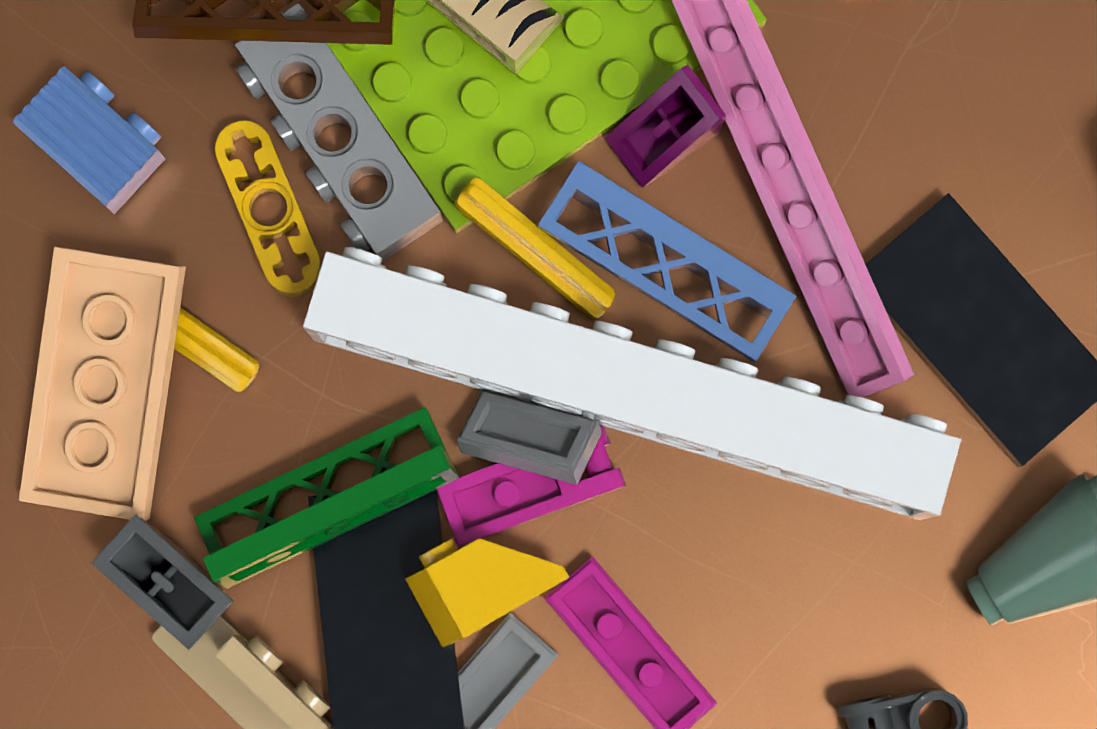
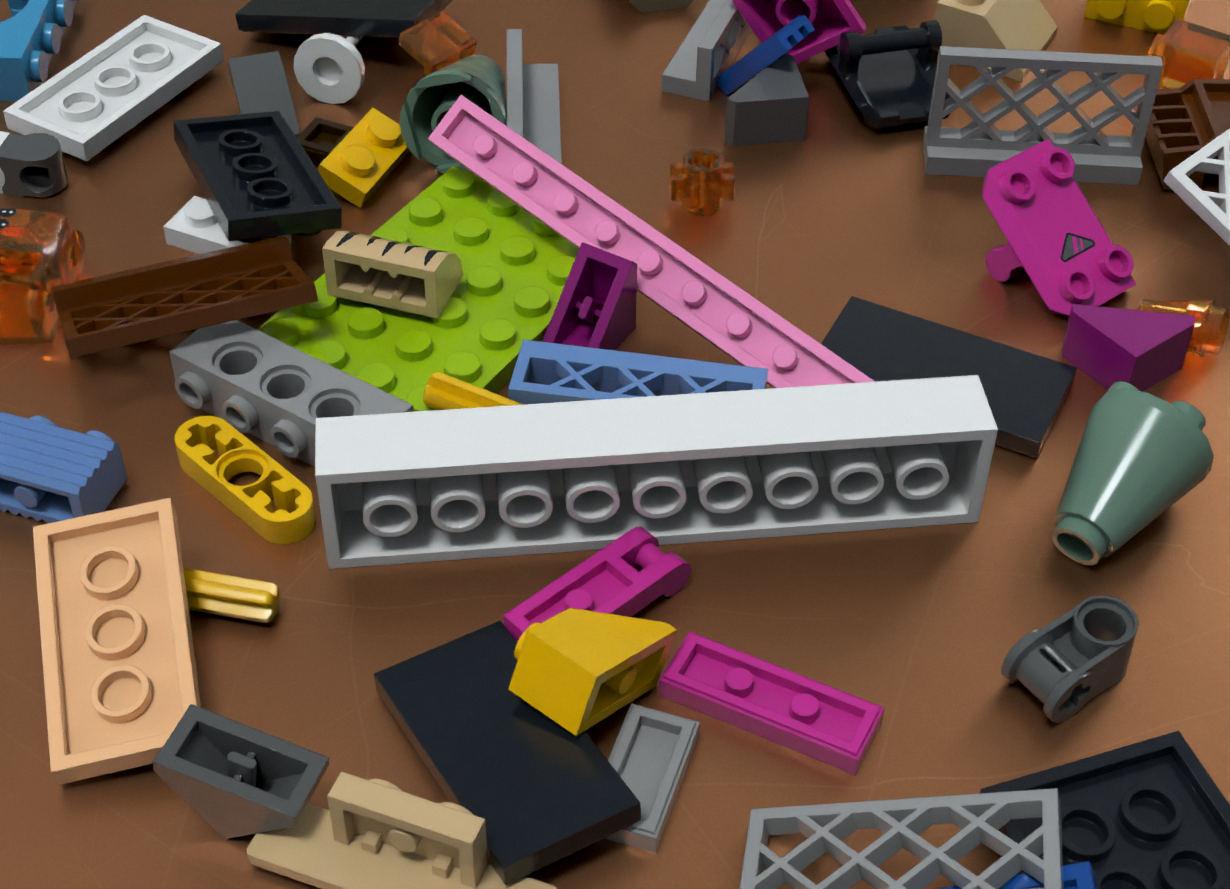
camera: 20 degrees left, 40 degrees down
green fence [194,407,459,589] -> none
light grey tile [457,390,602,485] -> none

